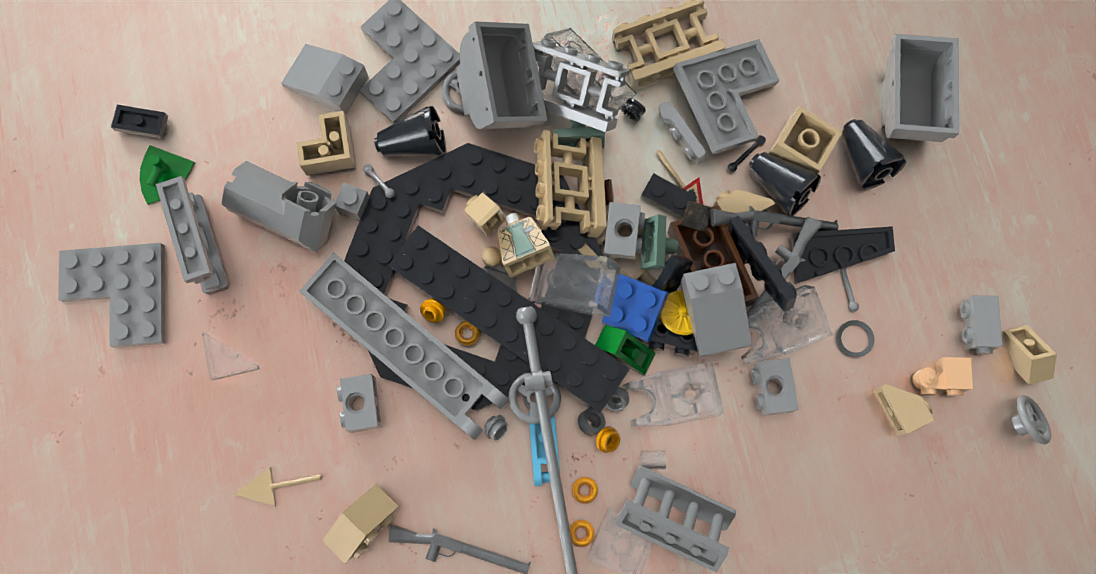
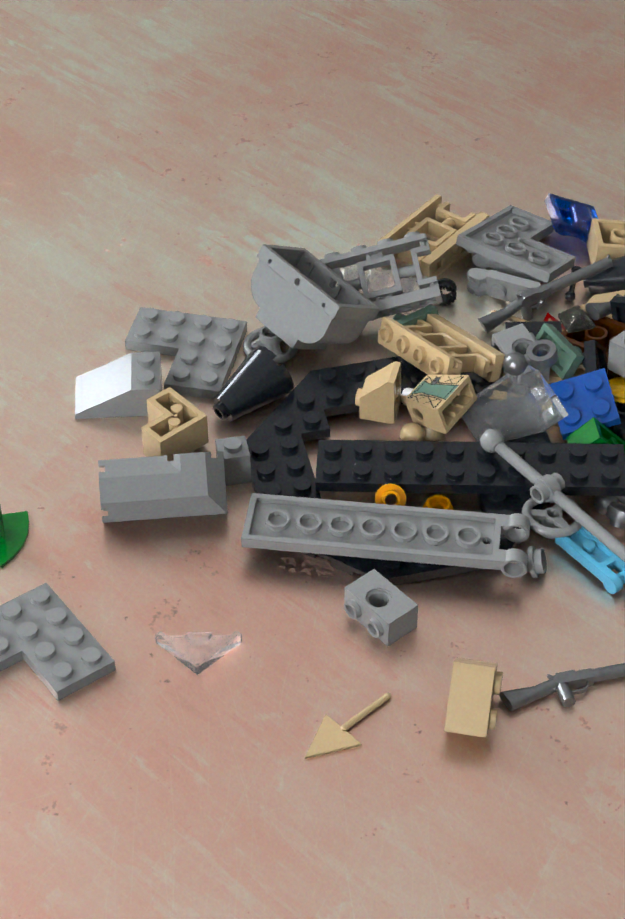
camera: 30 degrees left, 35 degrees down
light grey fence [156,176,229,294] -> none
light grey hinge [363,164,395,198] -> none
none -> flat silver piece [478,255,613,333]
none -> flat silver plate [503,339,558,376]
none -> clear blue plate [544,193,598,243]

